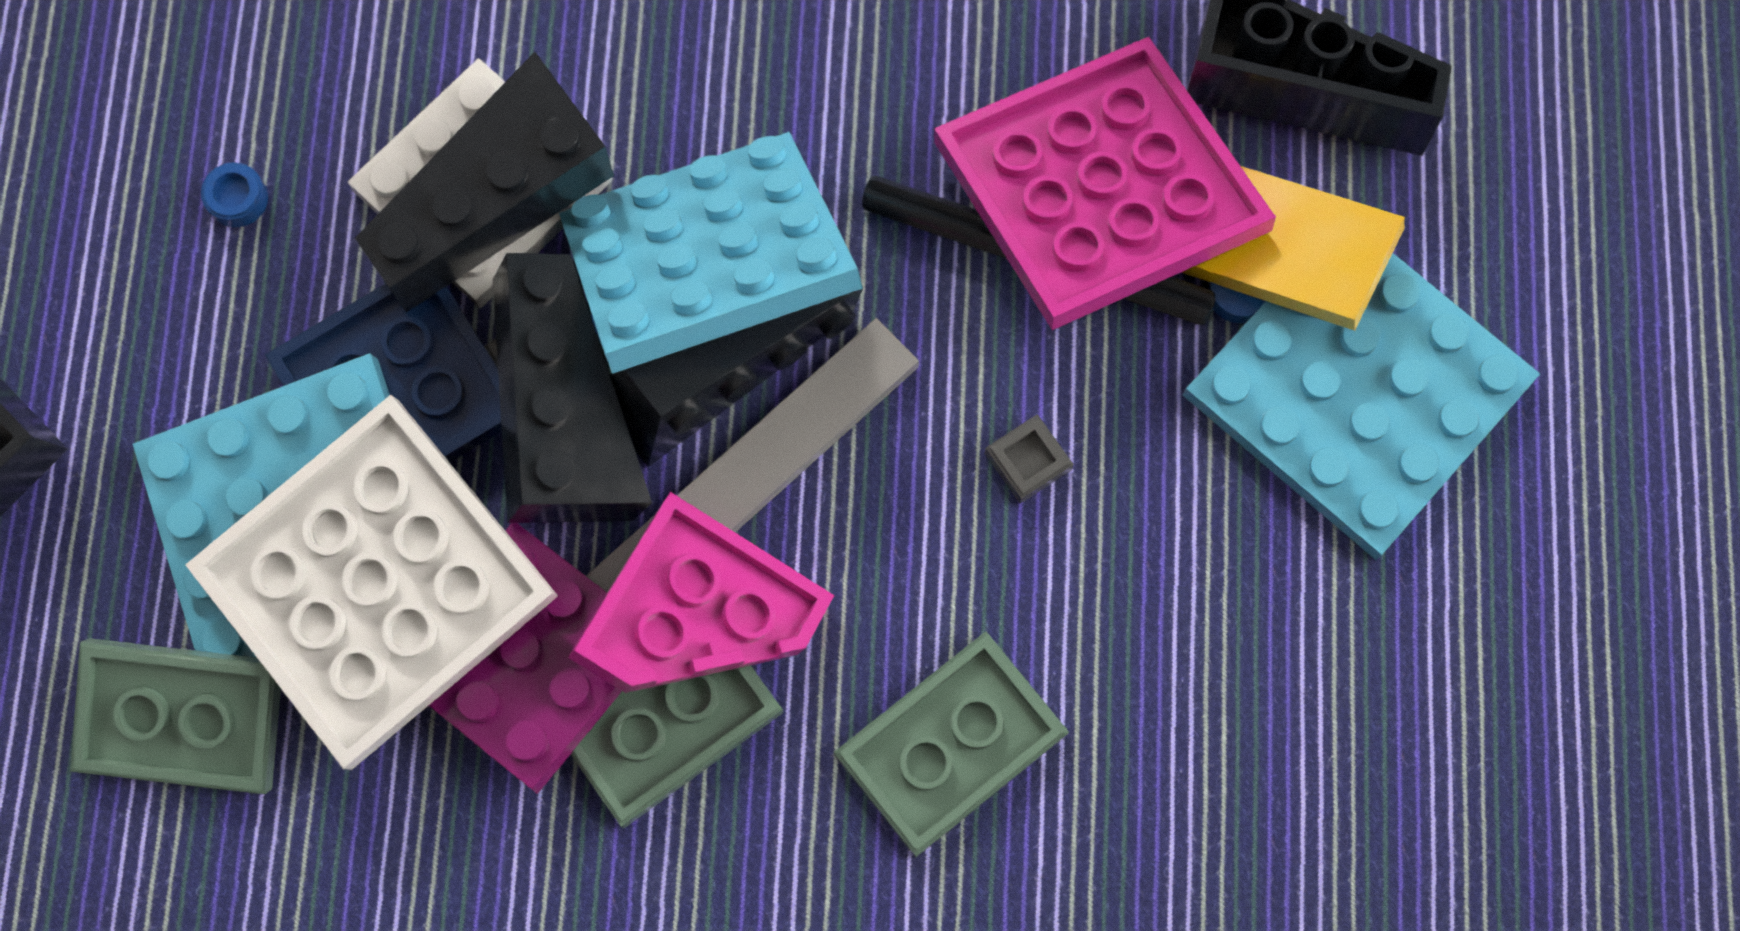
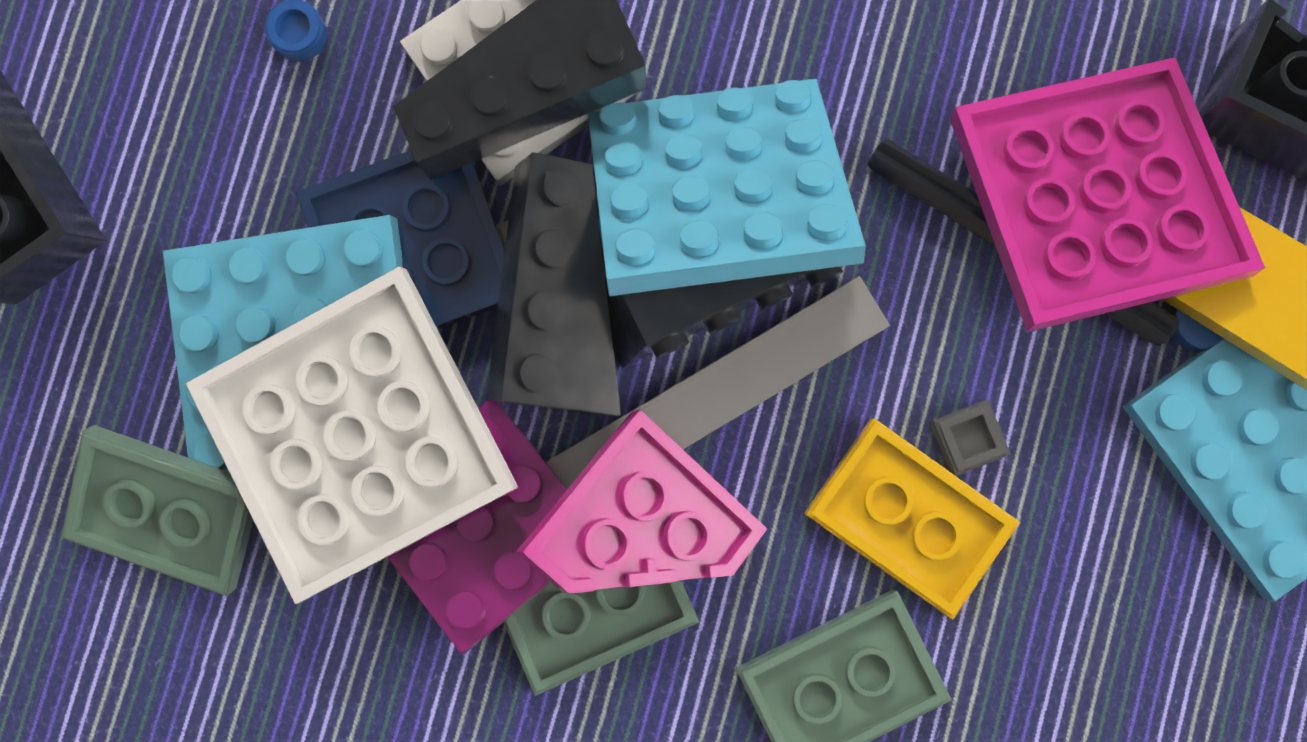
camera: 15 degrees right, 10 degrees up
none -> yellow tile [804,418,1020,620]

